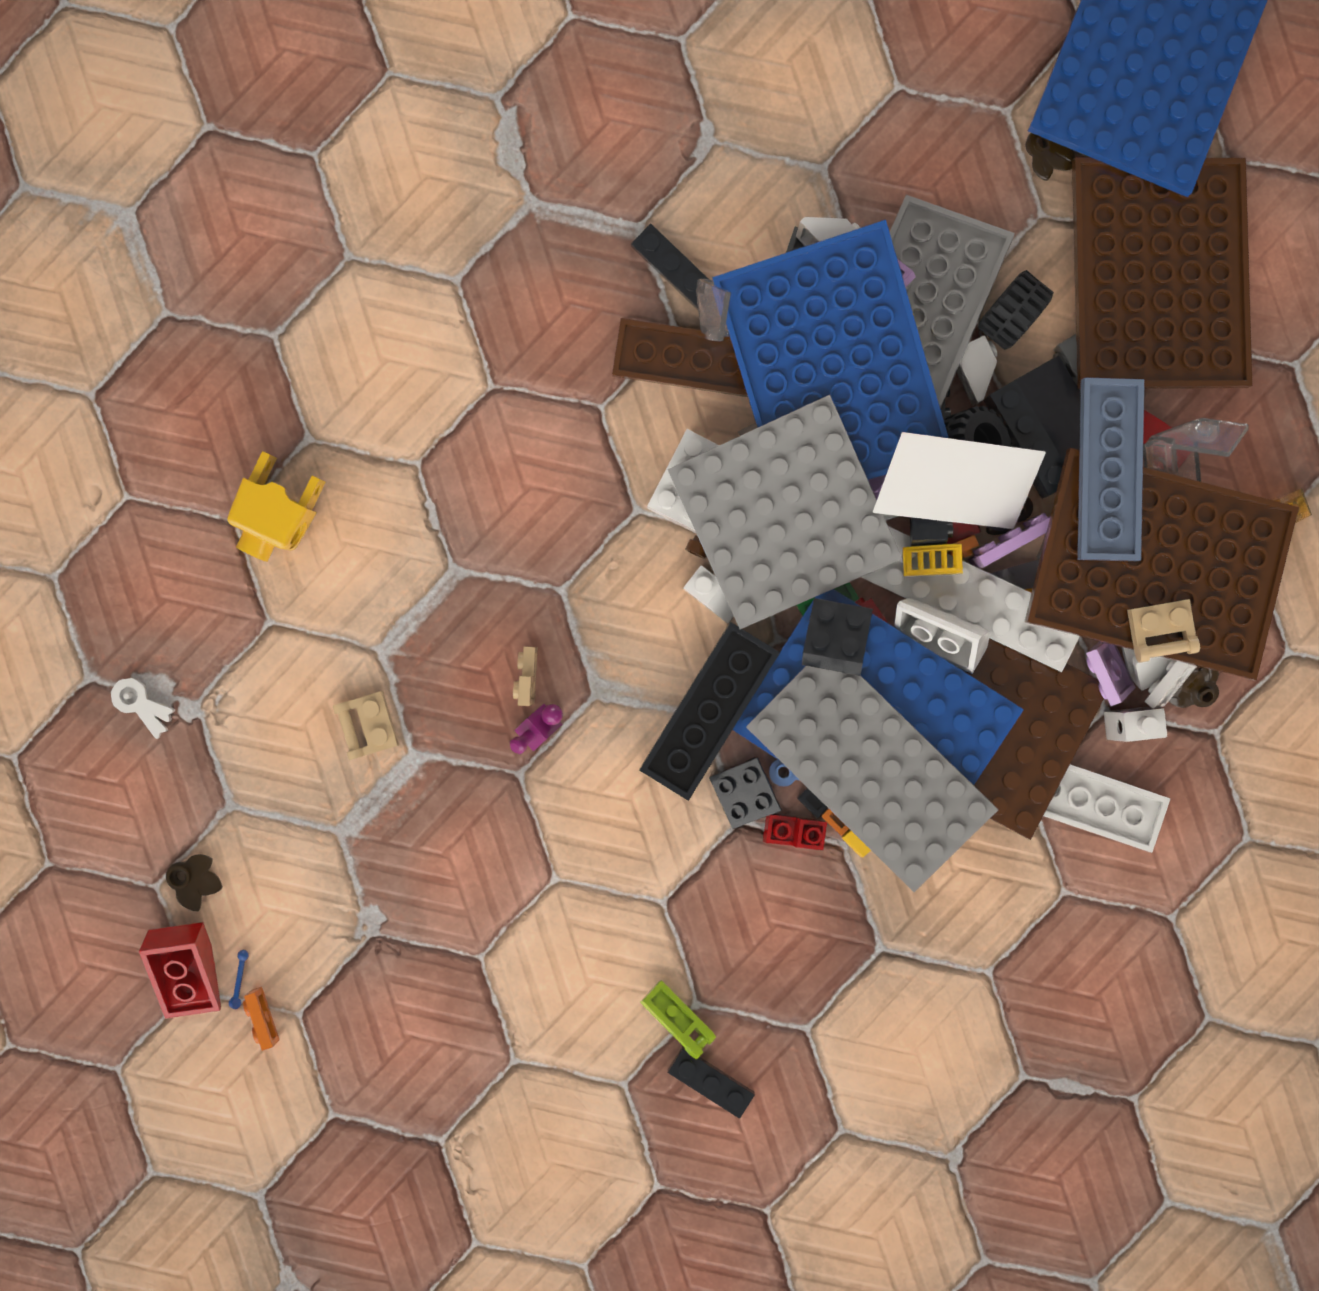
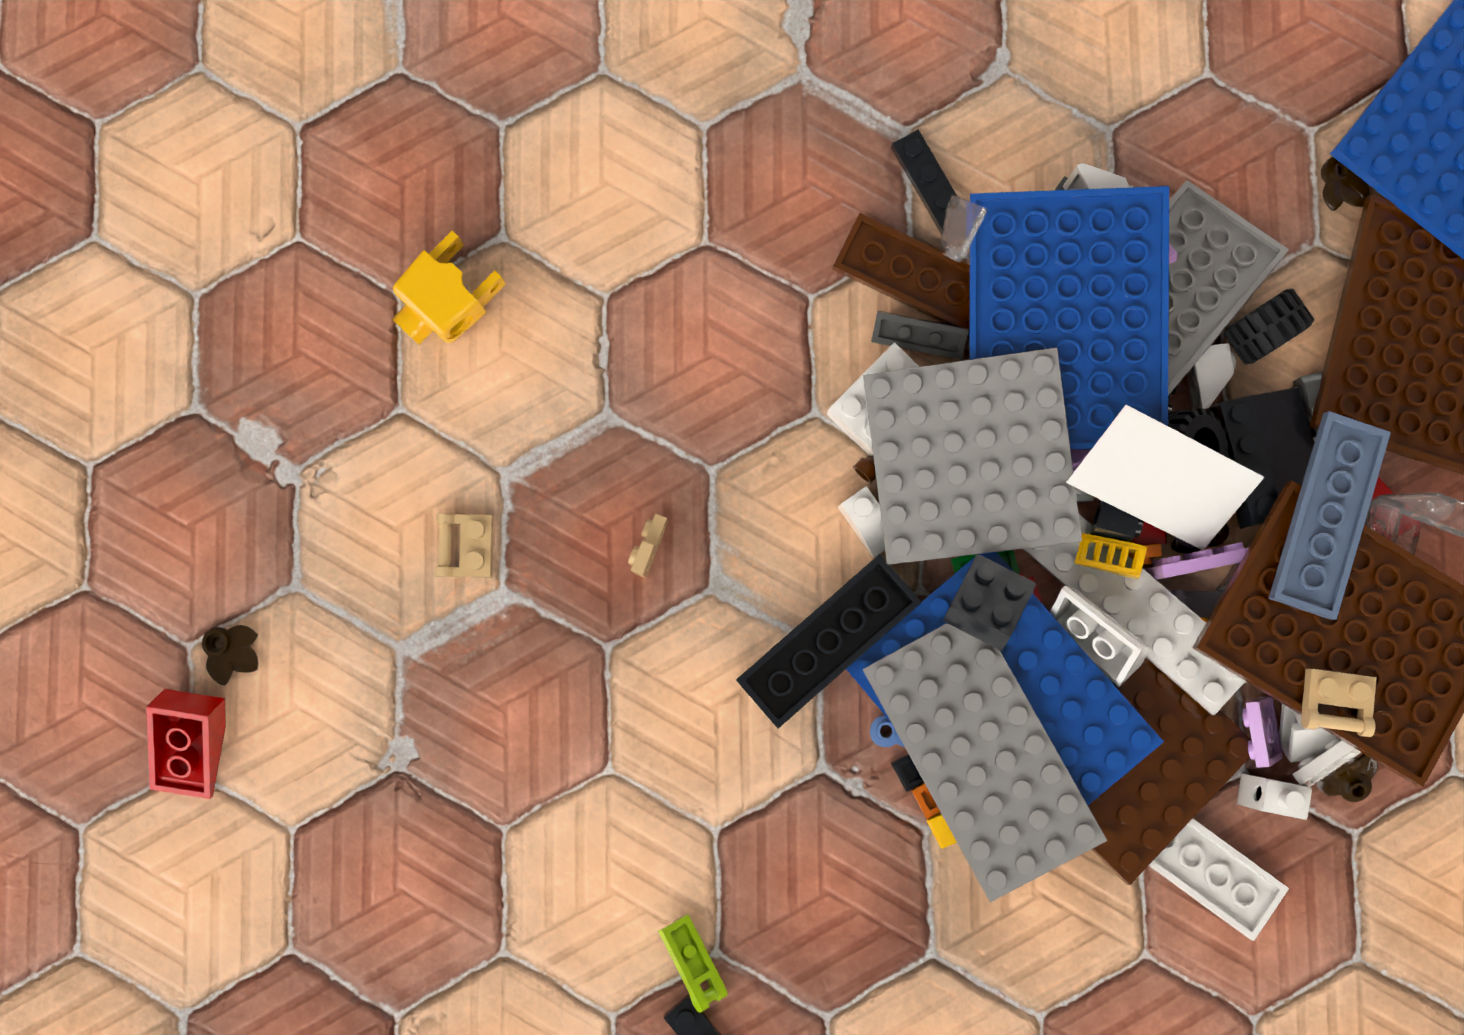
camera: 20 degrees right, 5 degrees down
white piece [111,678,175,739] -> none
blue hinge [229,950,249,1009] -> none
orange plate [243,987,280,1051] -> none
magenta piece [510,704,563,754] -> none
hinge [709,757,782,829] -> none
red slope [763,814,827,850] -> none
none -> dark grey plate [871,311,969,360]

